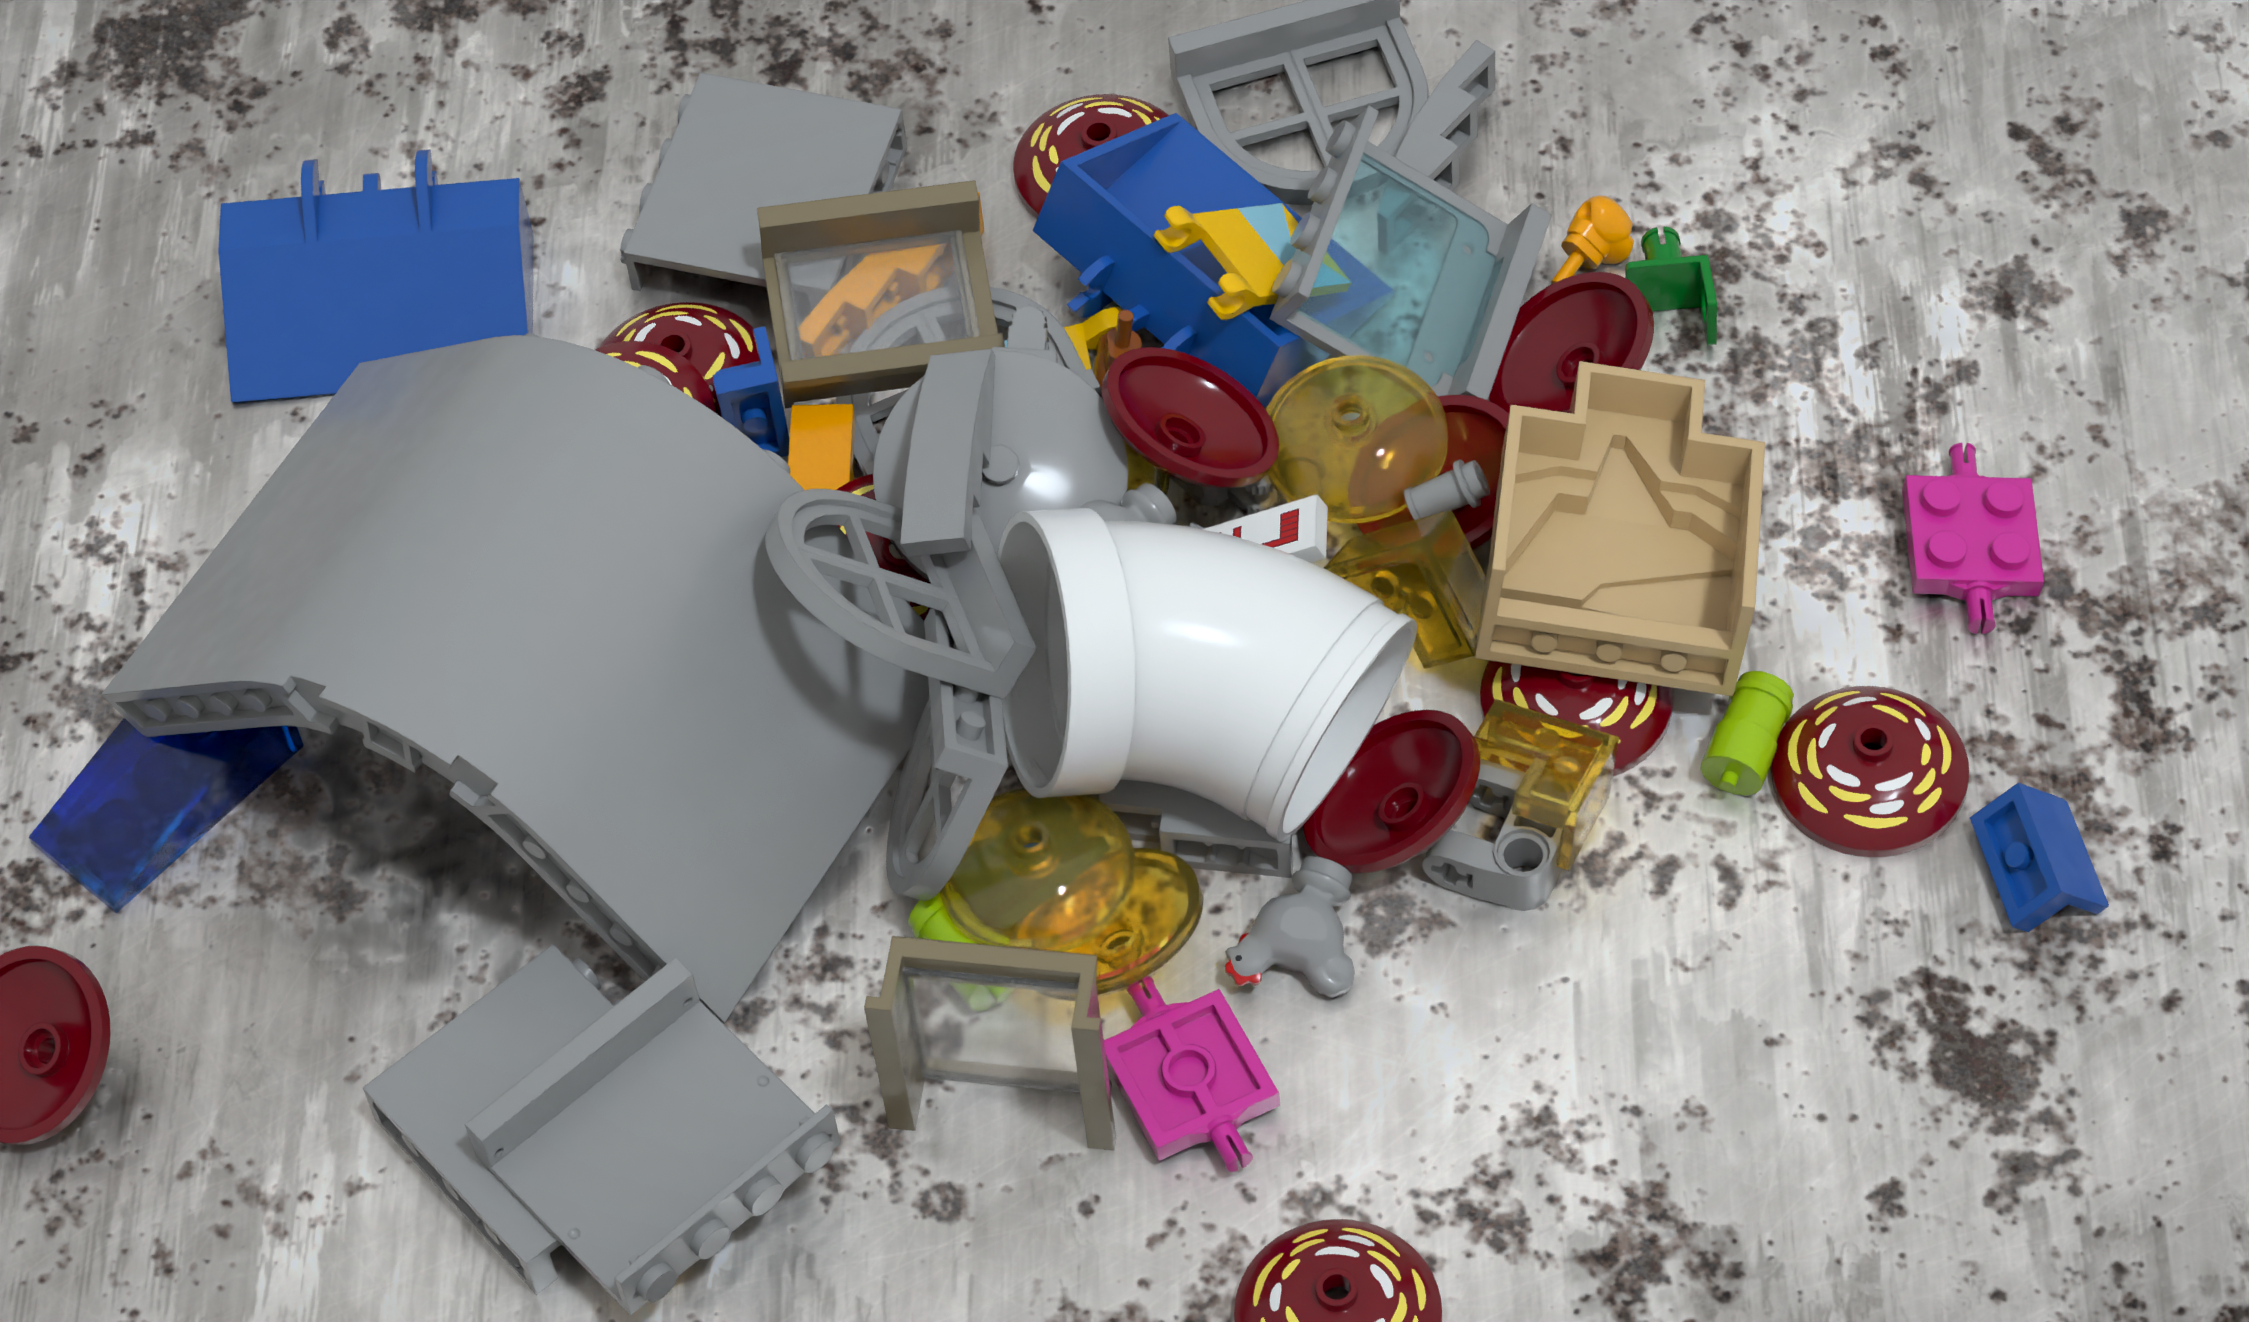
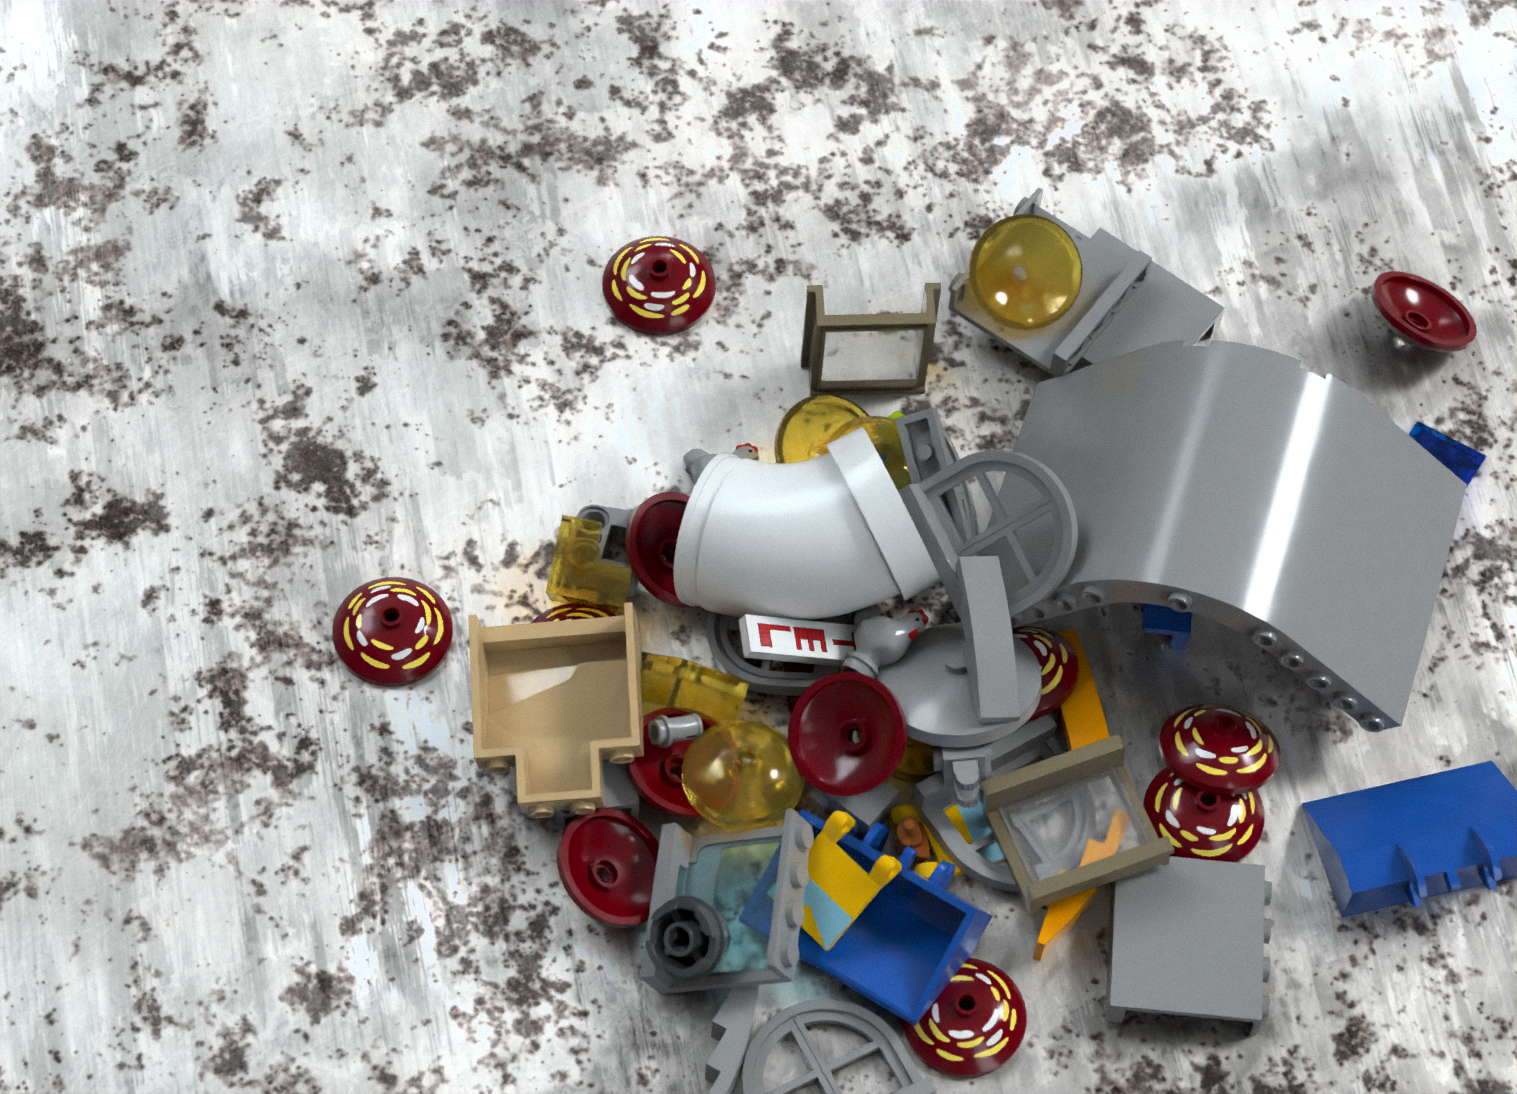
camera: 160 degrees right, 5 degrees up
blue panel [713,326,790,457] -> none
dark pink plate [1104,975,1280,1172] -> none
light orange piece [1551,195,1634,284] -> none
green bracket [1625,226,1717,346] -> none
lime piece [1700,671,1794,796] -> none
dark pink plate [1902,443,2044,634] -> none
blue panel [1970,782,2109,932] -> none
none -> dark grey cone [646,896,730,981]
none -> clear yellow dish [968,214,1083,330]

